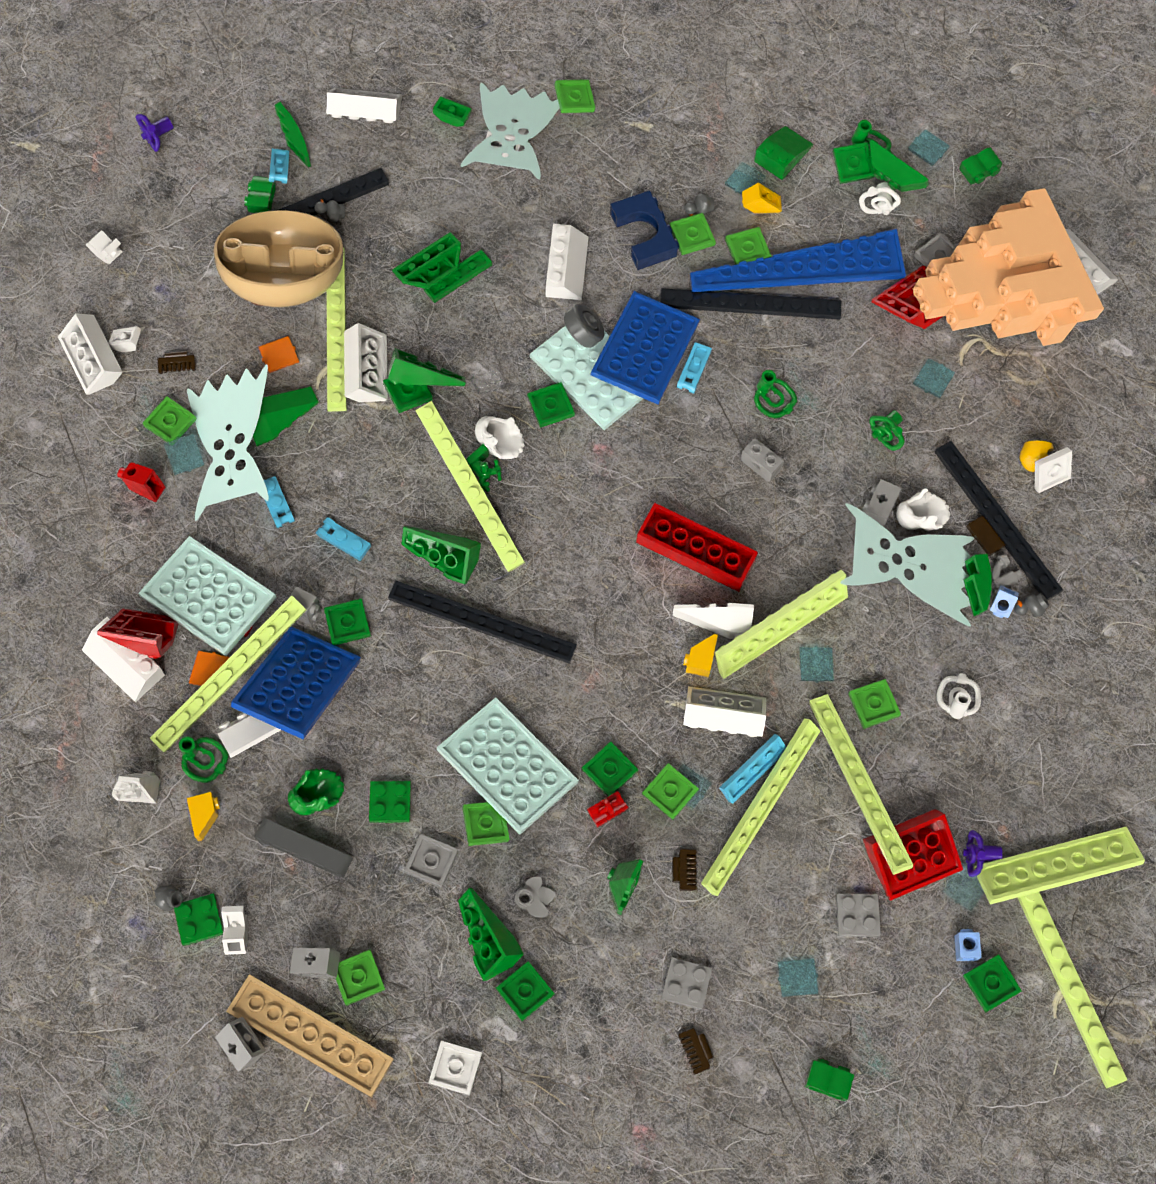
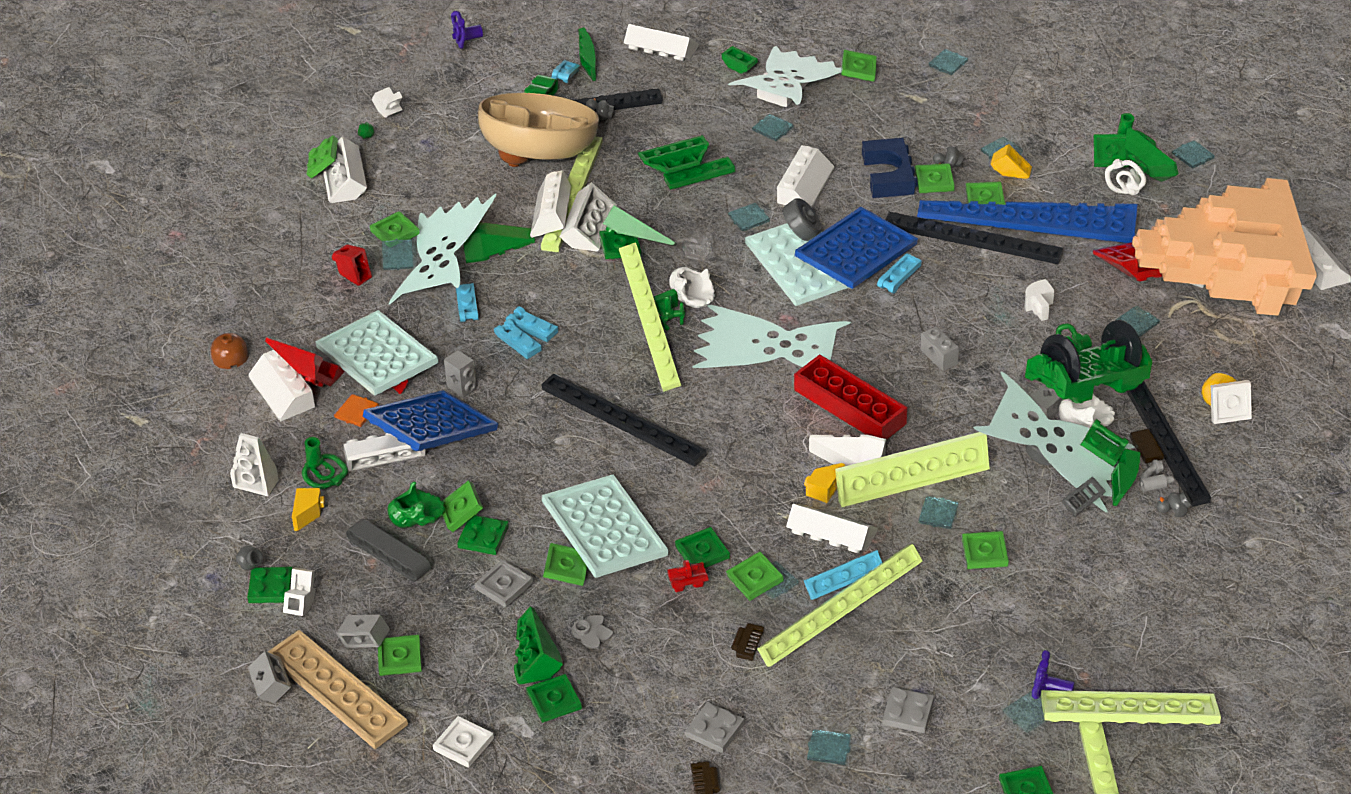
camera: 20 degrees right, 25 degrees down
white slope [108,326,145,352] -> none
yellowish green plate [150,596,307,752] -> none
dark brown piece [157,350,196,374] -> none
orange piece [258,336,299,373] -> none
green plate [324,599,371,645] -> none
green wedge [401,526,481,585] -> none
green plate [527,382,575,428] -> none
green wedge [607,859,644,915] -> none
green slope [754,126,813,180] -> none
green piece [754,370,797,419] -> none
yellowish green plate [809,694,913,875] -> none
red slope [863,809,963,901] -> none
white piece [936,673,981,719] -> none
light blue brick [954,929,981,961] -> none
green brick [959,147,1002,185] -> none
light blue brick [990,585,1019,618] -> none
none -> dark orange cylinder [211,333,249,369]
none -> bright green plate [307,135,338,179]
none -> green plate [357,122,374,139]
none -> bright green plate [442,480,483,533]
none -> medium azure plate [506,306,558,342]
none -> white slope [530,170,571,238]
none -> light aqua piece [692,305,851,368]
none -> clear light blue piece [728,203,770,232]
none -> clear light blue piece [752,114,793,141]
none -> clear light blue piece [929,49,968,75]
none -> white brick [1024,279,1054,321]
none -> green piece [1025,320,1152,404]
none -> dark grey slope [1062,476,1106,517]
none -> green plate [1080,419,1129,467]

